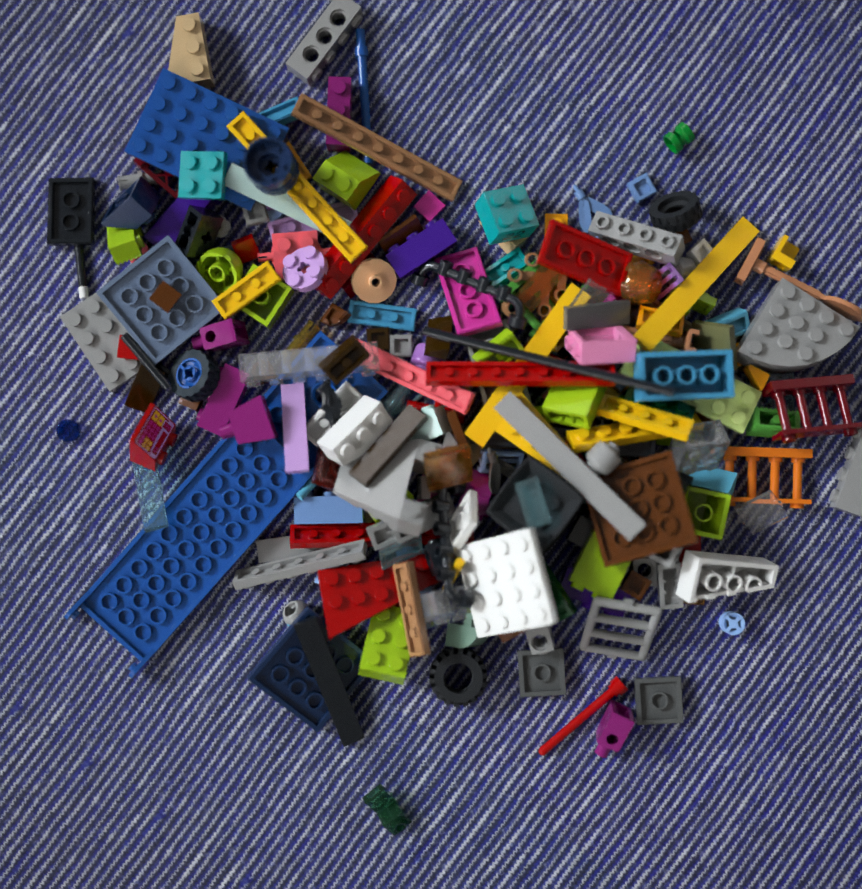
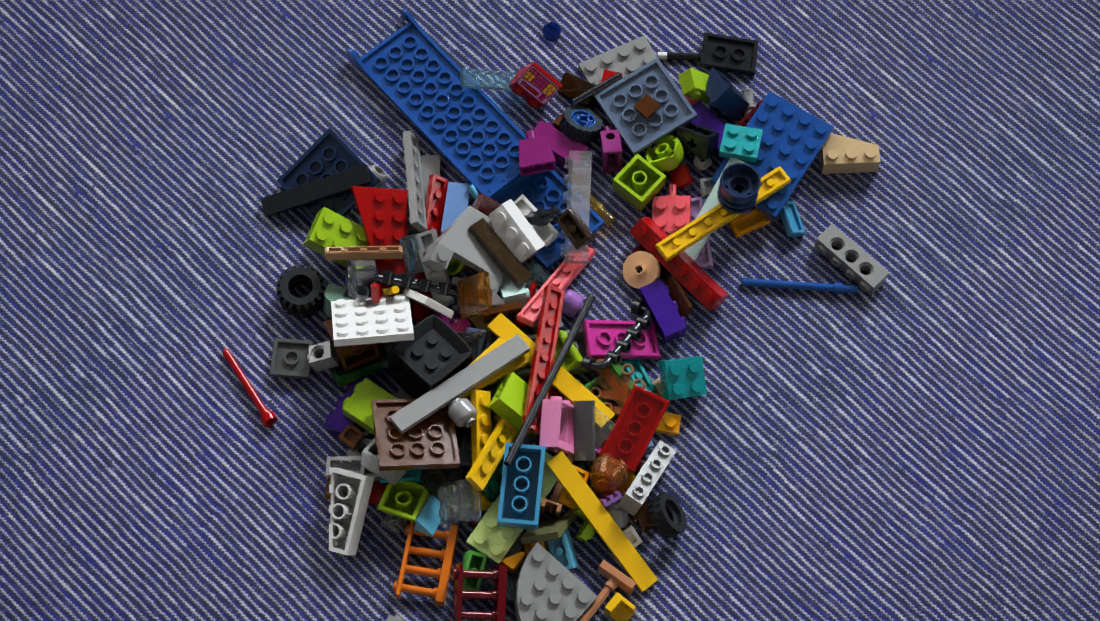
camera: 95 degrees right, 20 degrees down
yellow tile [212,260,282,320] -> none
lavender tile [281,383,309,474] -> none
lavender plate [283,245,328,292] -> none
medium nougat tile [291,93,463,202] -> none
lime slope [312,151,381,210] -> none
reddish brown tile [320,303,351,326] -> none
magenta brick [326,76,353,152] -> none
dark azure tile [347,300,417,332] -> none
clear green slope [362,783,412,836] -> none
dark brown tile [366,327,390,351] -> none
light grey tile [390,334,413,358] -> none
dark pink tile [413,190,445,222] -> none
dark brown slope [424,316,453,360] -> none
clear light blue tile [515,477,551,529] -> none
medium blue piece [573,185,612,233] -> none
light grey bar [579,597,662,661] -> none
magenta torso [594,699,635,758] -> none
medium blue tile [626,172,658,204] -> none
dark grey plate [634,675,684,725] -> none
green wheel [663,122,695,154] -> none
light blue wheel [718,611,745,635] -> none
clear piece [734,490,789,535] -> none
none -> red tile [371,283,384,303]

